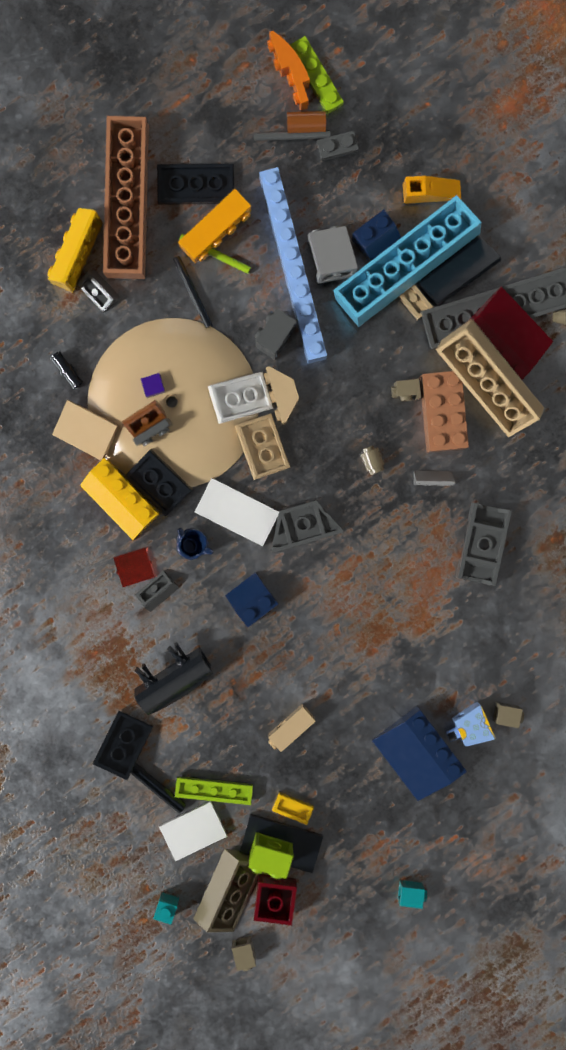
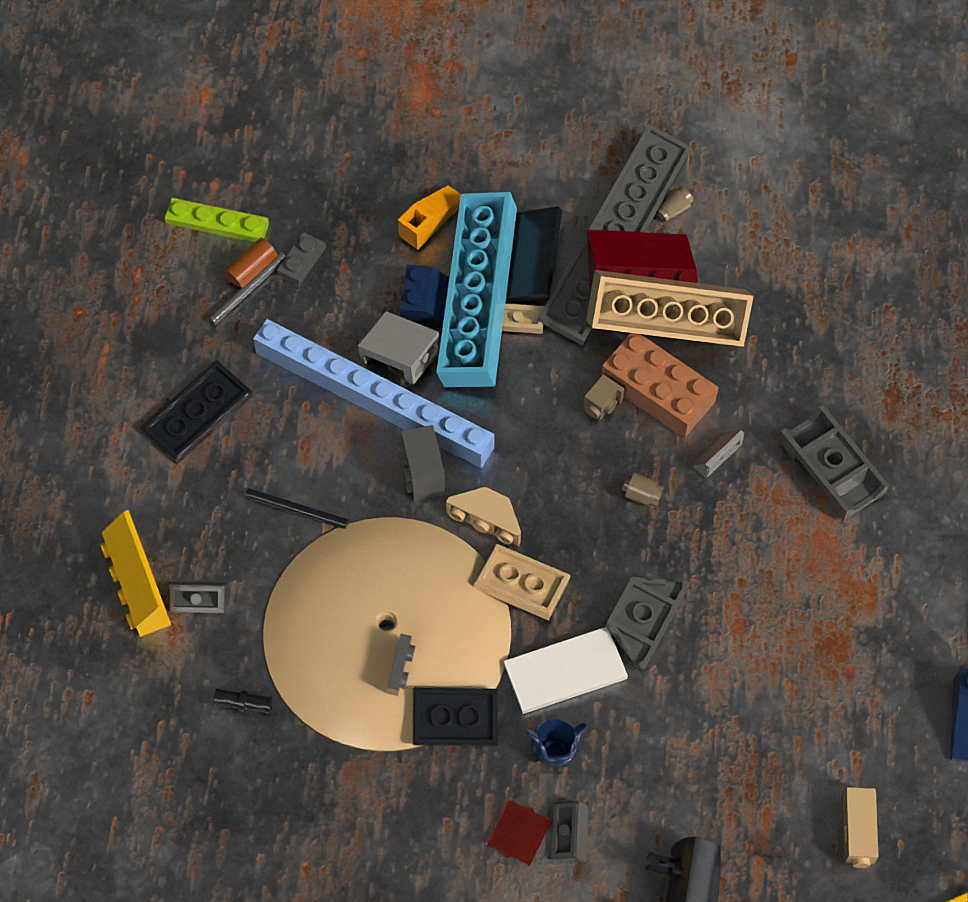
camera: 45 degrees left, 25 degrees down
tan tile [52,400,119,460] -> none
yellow slope [80,458,160,540] -> none
nougat brick [103,116,149,279] -> none
dark orange brick [123,400,167,438] -> none
dark purple tile [141,373,166,398] -> none
light orange brick [178,189,251,264] -> none
lime bar [179,233,251,274] -> none
white tile [208,372,273,424] -> none
dark blue slope [225,572,278,628] -> none
orange slope [267,31,310,111] -> none

